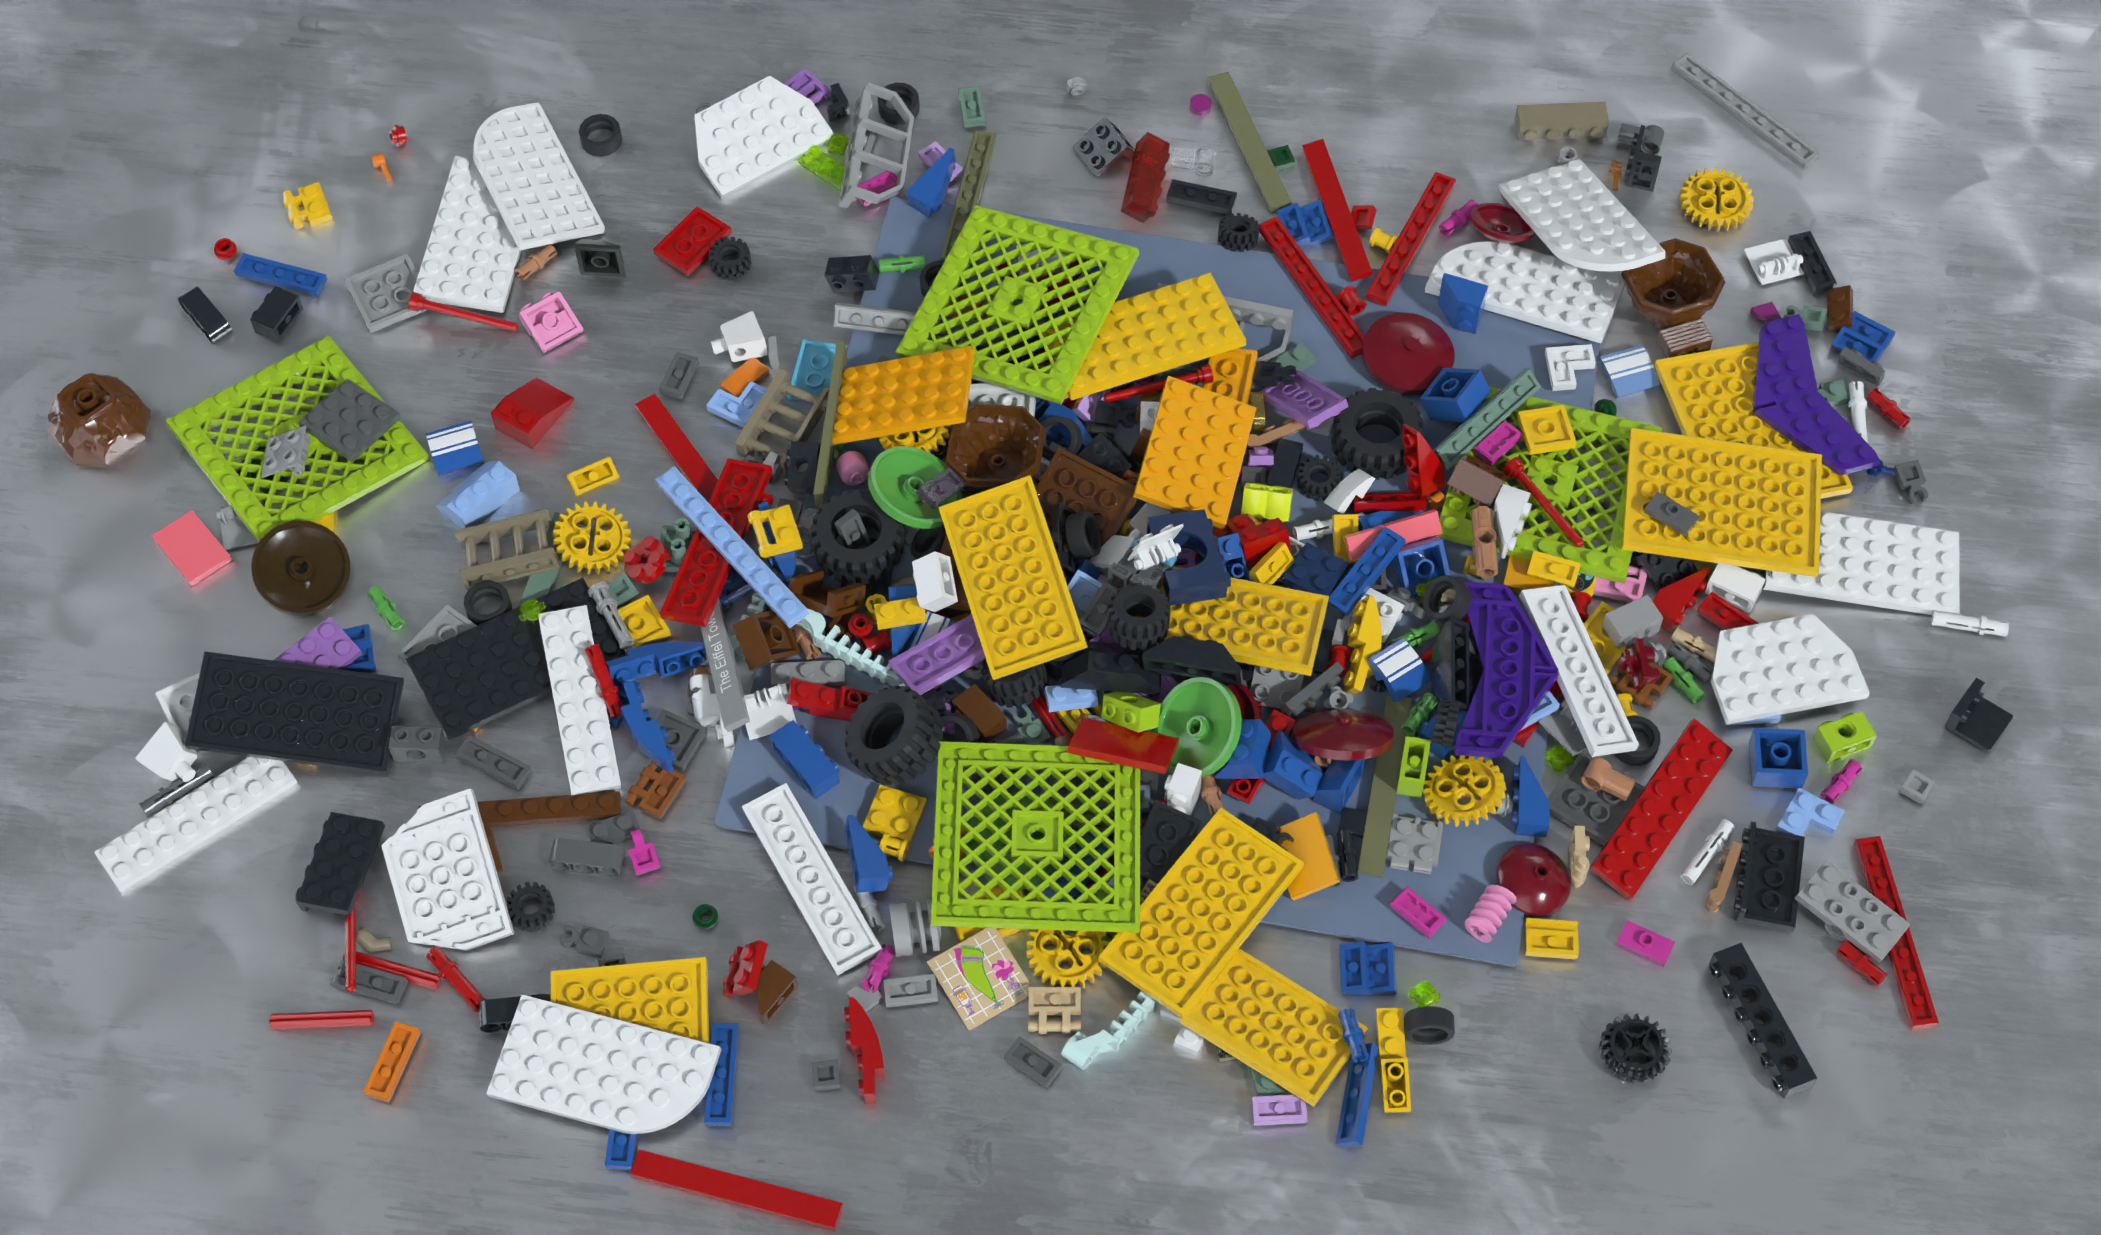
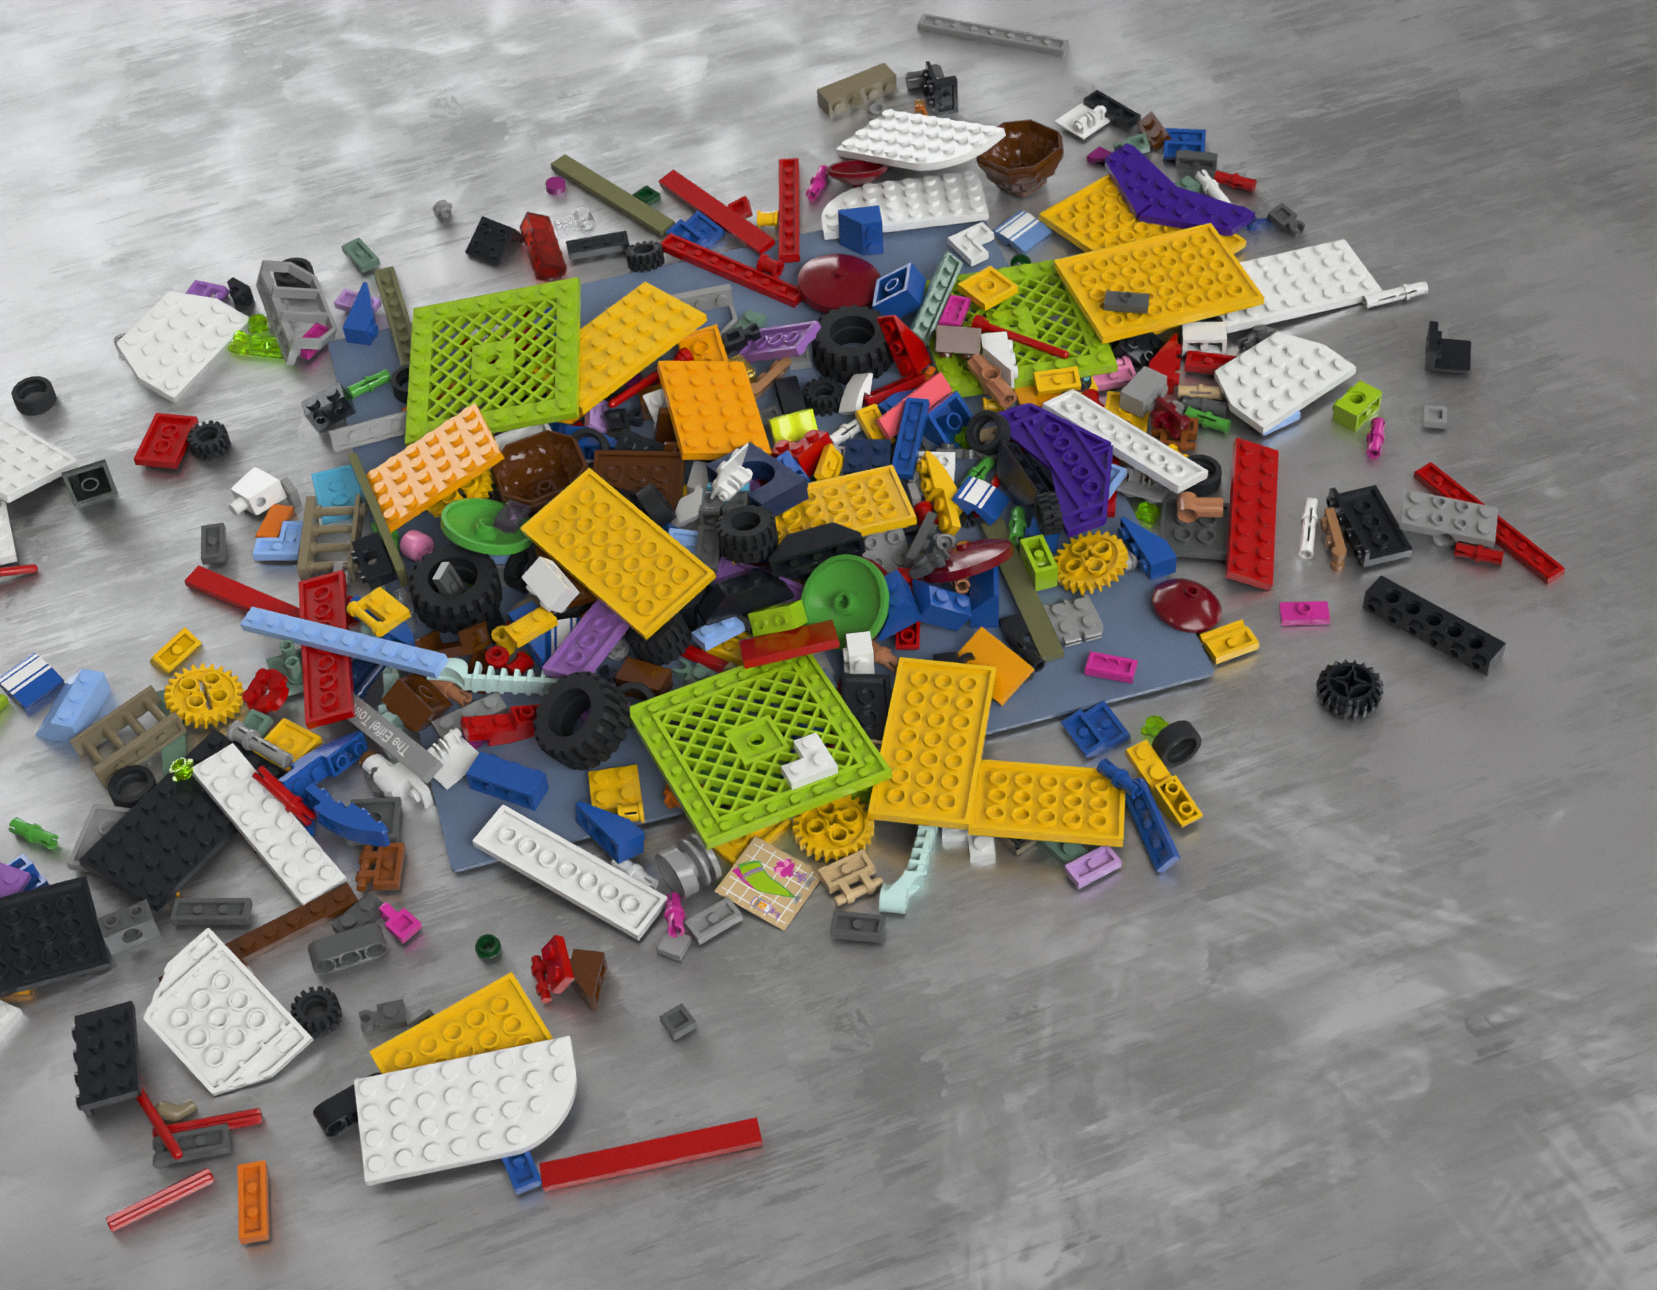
camera: 25 degrees left, 10 degrees down
red pin [426,946,487,1012] -> none
red slope [491,377,574,449] -> none
nougat pin [514,244,557,281] -> none
bright pink plate [519,291,583,353] -> none
blue plate [704,1023,739,1126] -> none
red slope [844,997,885,1104] -> none
medium lavender bracket [1248,447,1274,473] -> none
bright pink piece [1465,885,1517,943] -> none
tan plate [1568,826,1590,887] -> none
brick [1656,318,1713,358] -> none
yellow gear [1679,167,1754,231] -> none
blue brick [1749,728,1808,788] -> none
light blue plate [1776,788,1845,836] -> none
none -> white plate [781,733,838,790]
none -> dark grey plate [909,549,950,580]
none -> dark grey plate [1237,325,1277,351]

